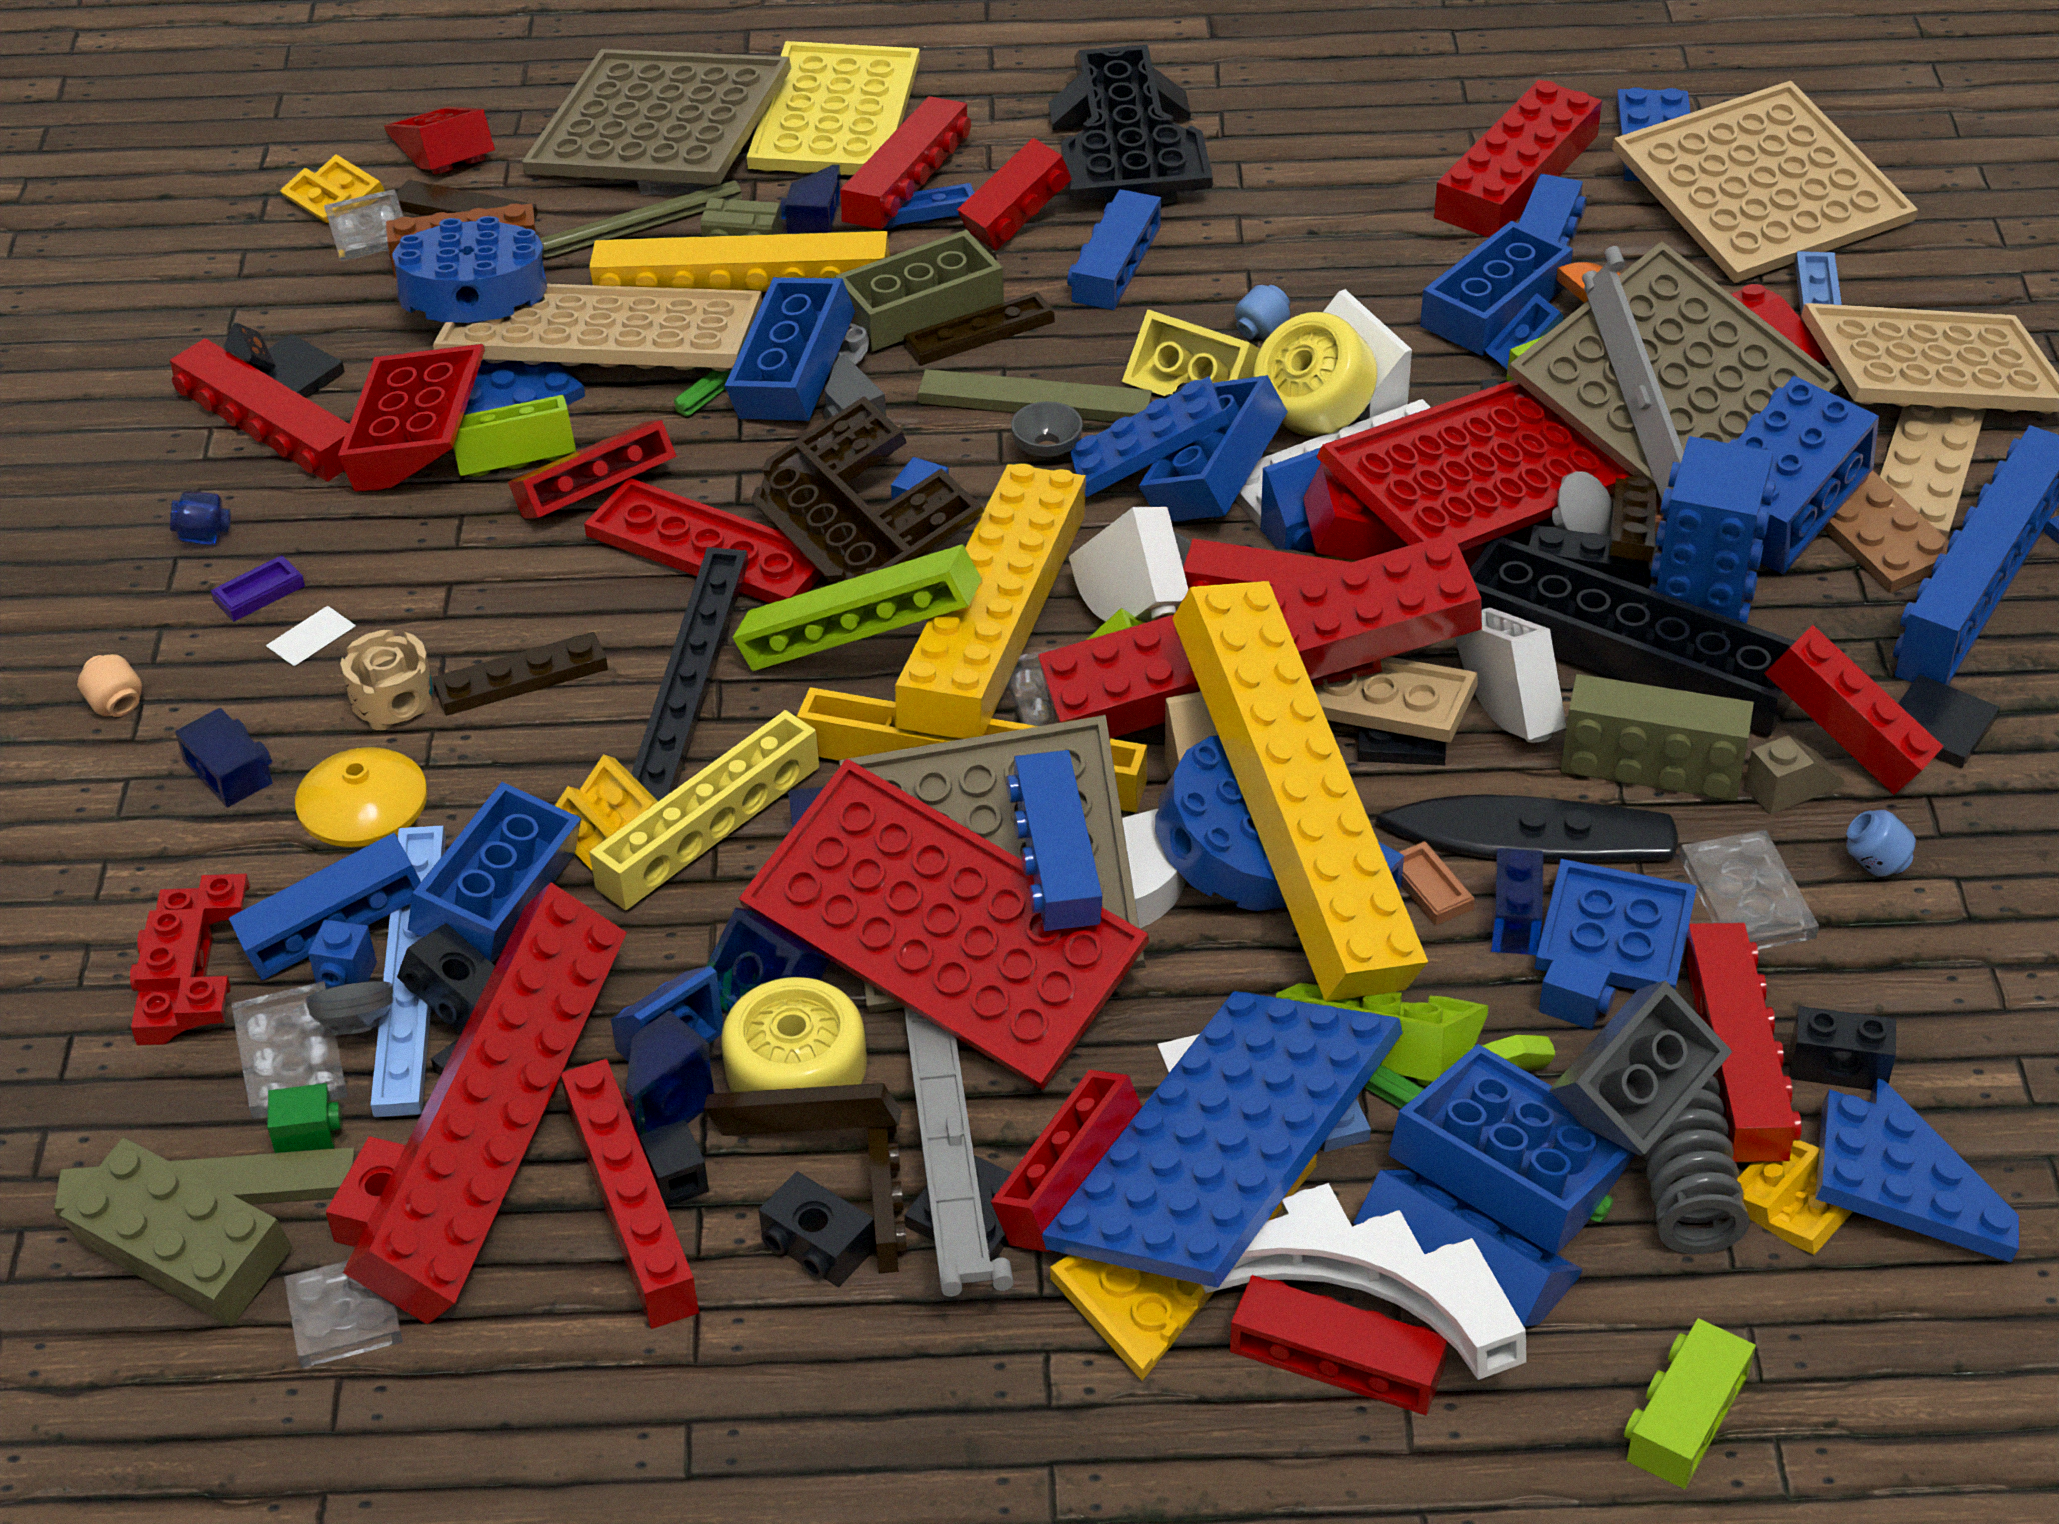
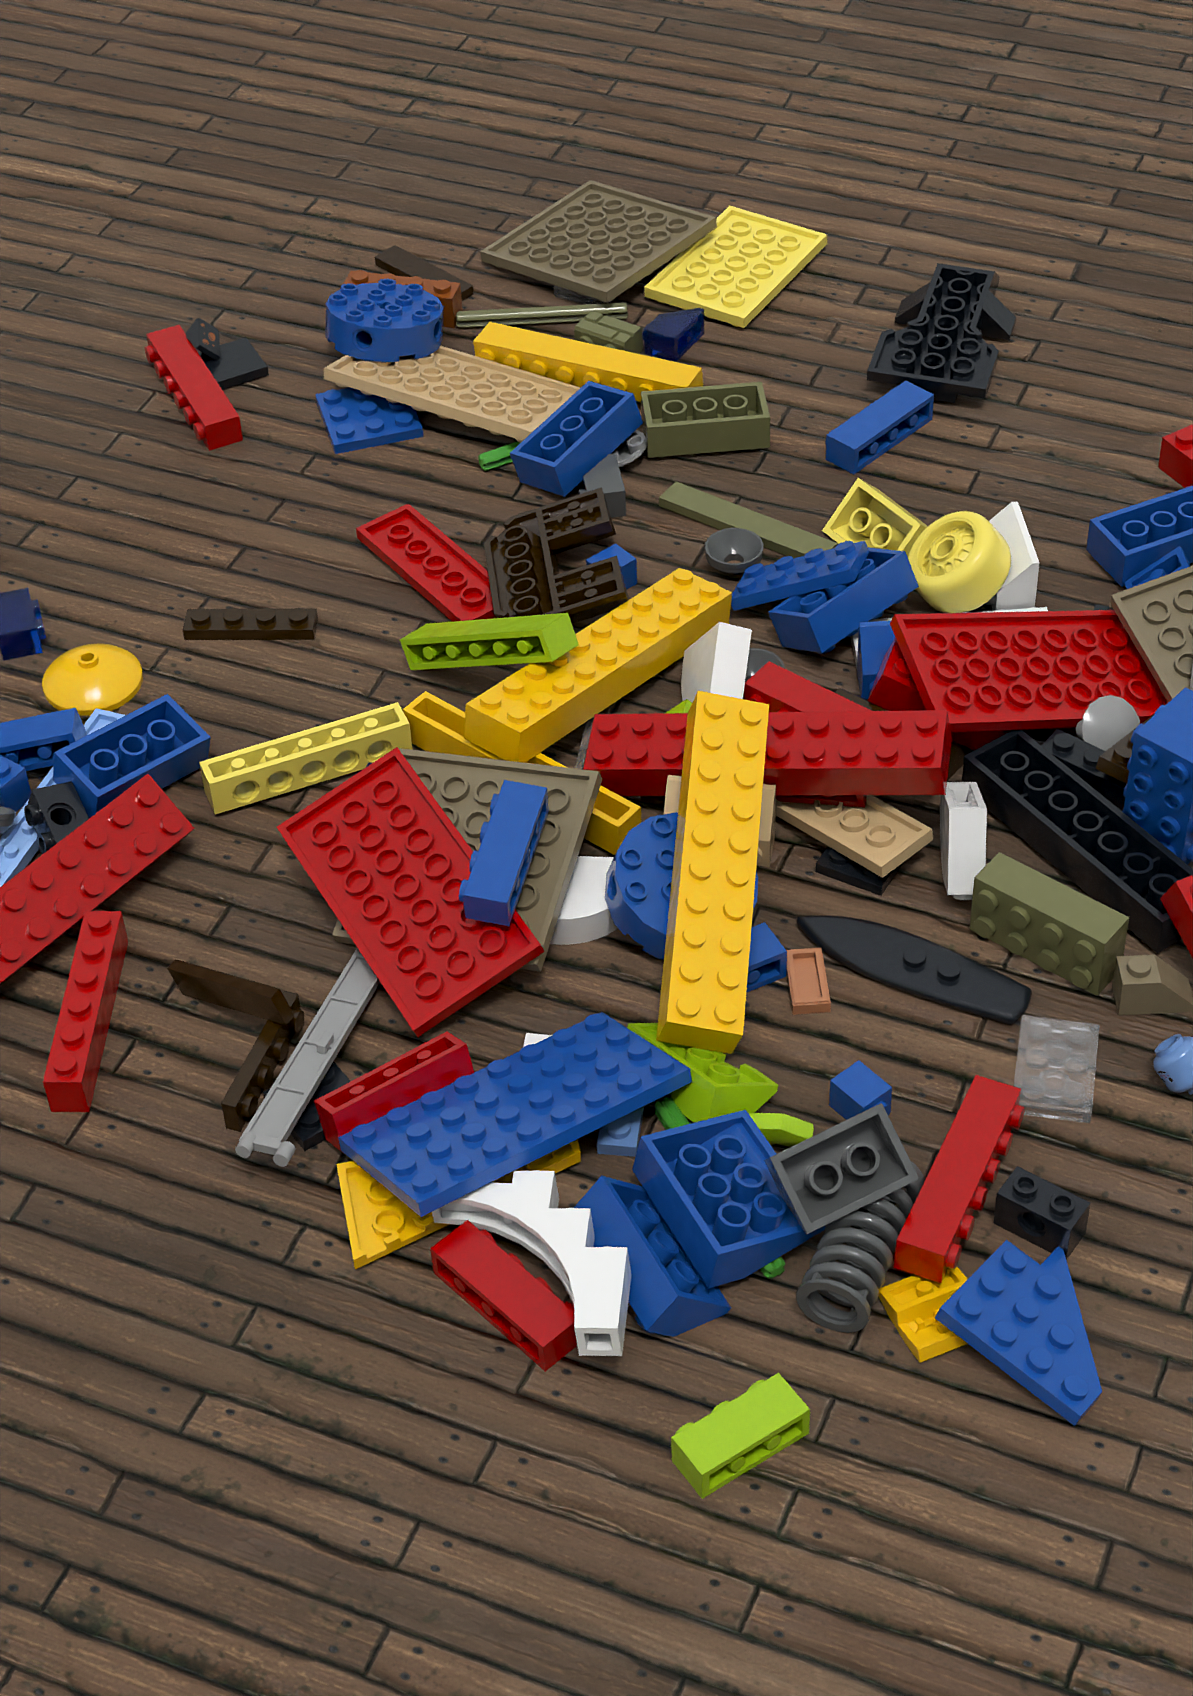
camera: 25 degrees right, 0 degrees up
clear blue head [170,491,231,545] -> none
dark purple tile [211,555,305,622] -> none
white sticker [266,606,356,666] -> none
yellow slope [280,154,385,223] -> none
clear plate [324,189,404,261] -> none
red slope [338,344,485,492] -> none
tan brick [340,630,434,730] -> none
red slope [384,106,495,174] -> none
lime brick [453,395,577,477] -> none
red brick [508,420,677,519] -> none
yellow slope [555,754,659,871] -> none
blue slope [611,966,723,1082] -> none
clear blue slope [626,1010,714,1141] -> none
black plate [631,547,749,801] -> none
black brick [639,1119,709,1207] -> none
clear blue slope [706,907,830,1012] -> none
light yellow wheel [721,977,867,1092] -> none
black brick [758,1171,876,1288] -> none
red brick [840,96,971,230] -> none
blue plate [873,183,975,229] -> none
dark brown tile [903,292,1055,366] -> none
red brick [957,137,1072,251] -> none
medium blue head [1235,285,1290,341] -> none
clear blue brick [1491,847,1543,955] -> none
blue plate [1535,859,1697,990] -> none

